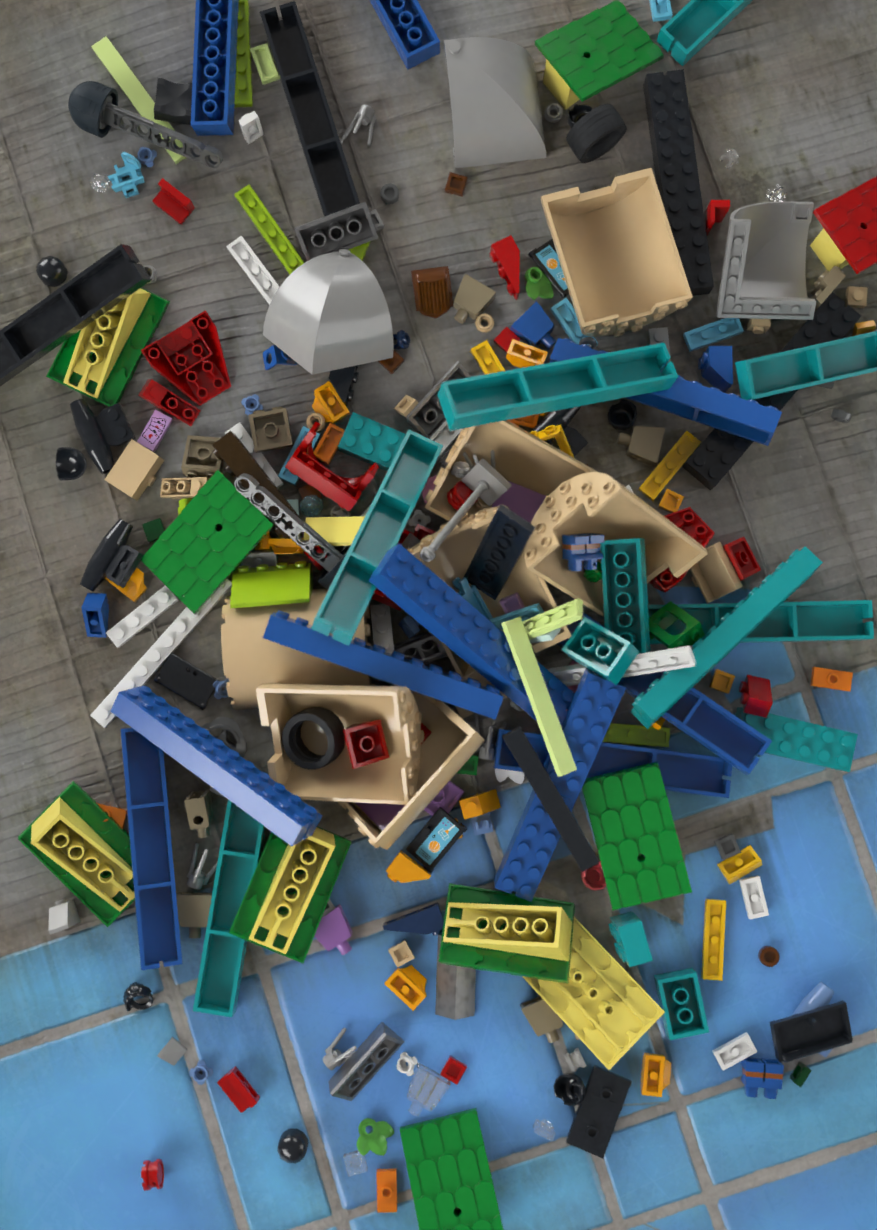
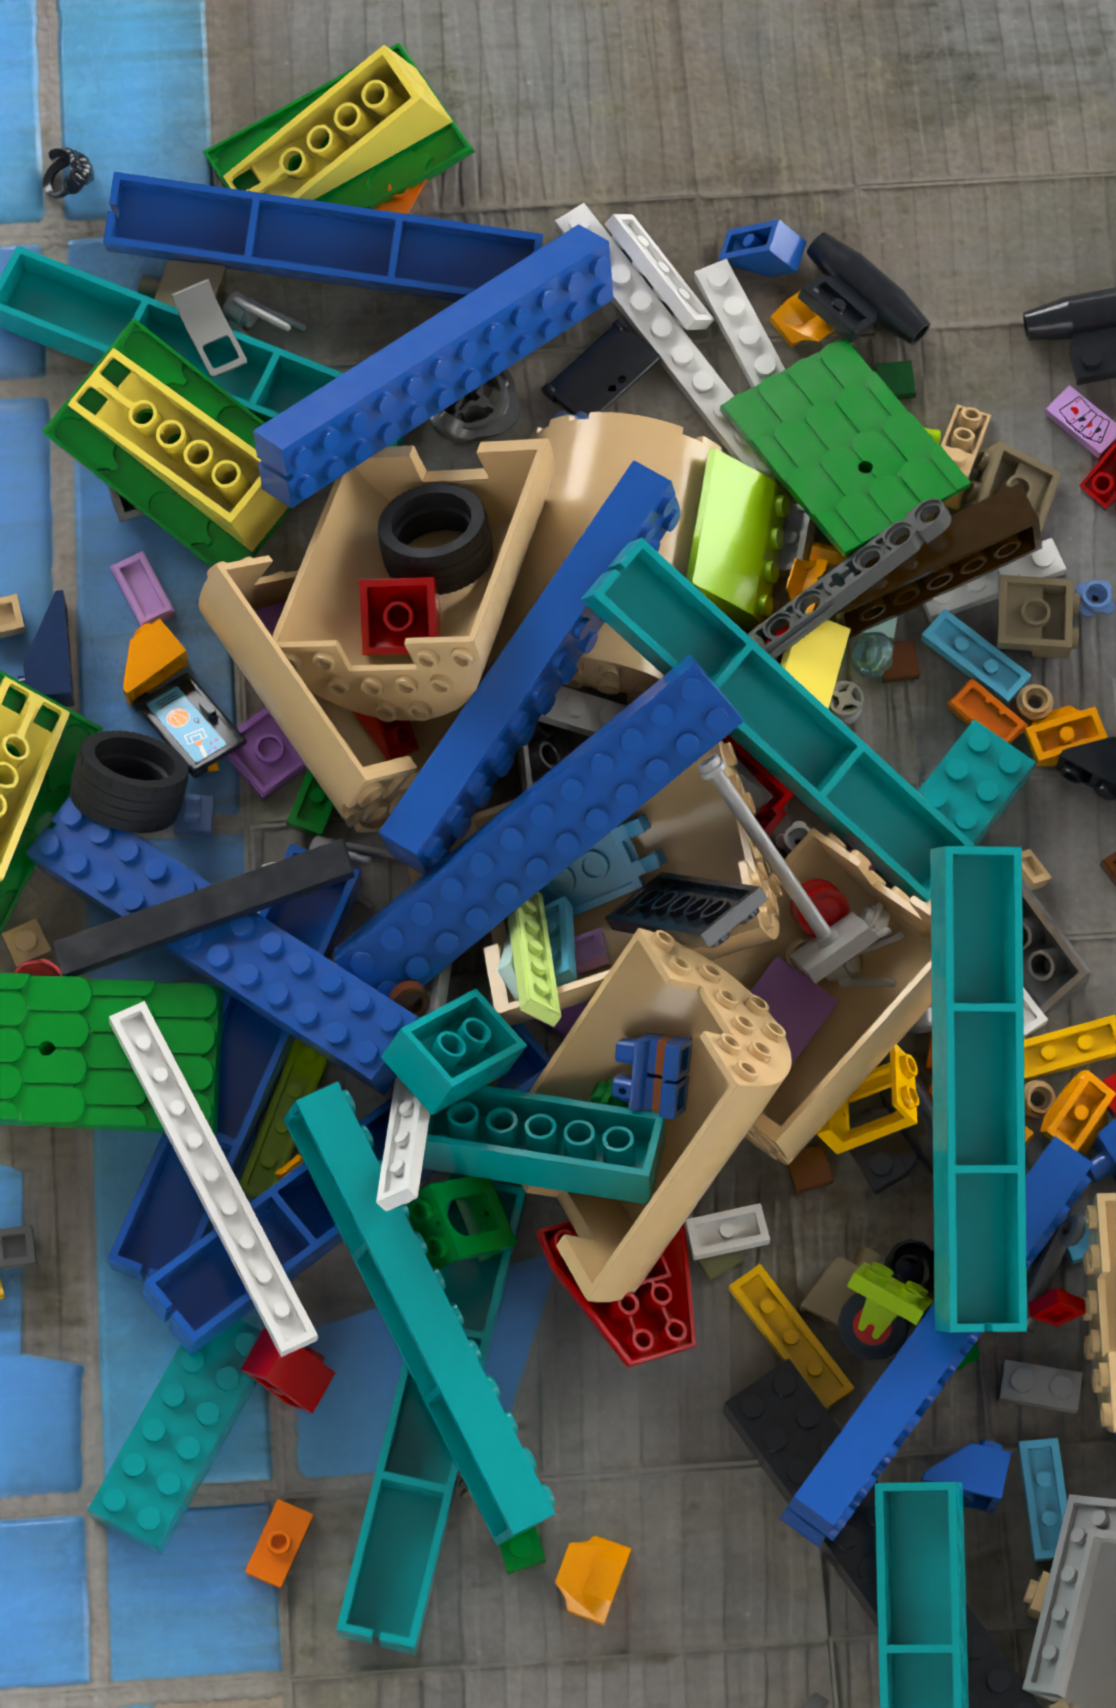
camera: 100 degrees right, 15 degrees down
light grey slope [49,898,80,934] -> none
black helmet [56,447,87,481] -> none
tan container [104,439,164,501] -> none
dark tan torso [184,789,214,838] -> none
red piece [285,422,379,512] -> none
medium lavender torso [314,904,353,956] -> none
light orange slope [459,789,501,820] -> none
yellowish green tile [501,617,577,777] -> none
light orange plate [658,489,684,513] -> none
tan container [690,542,743,604] -> none
light orange plate [709,669,735,694] -> none
red slope [723,537,761,581] -> none
none -> tan plate [2,918,53,967]
none -> black tyre [70,730,189,833]
none -> white plate [109,1001,318,1357]
none -> lavender tile [110,551,176,627]
none -> light grey piece [172,279,247,378]
none -> reddish brown tile [389,980,430,1017]
none -> light orange slope [555,1535,632,1626]
none -> white plate [605,214,715,330]
none -> plate [838,1261,934,1360]
none -> red plate [1029,1289,1086,1327]

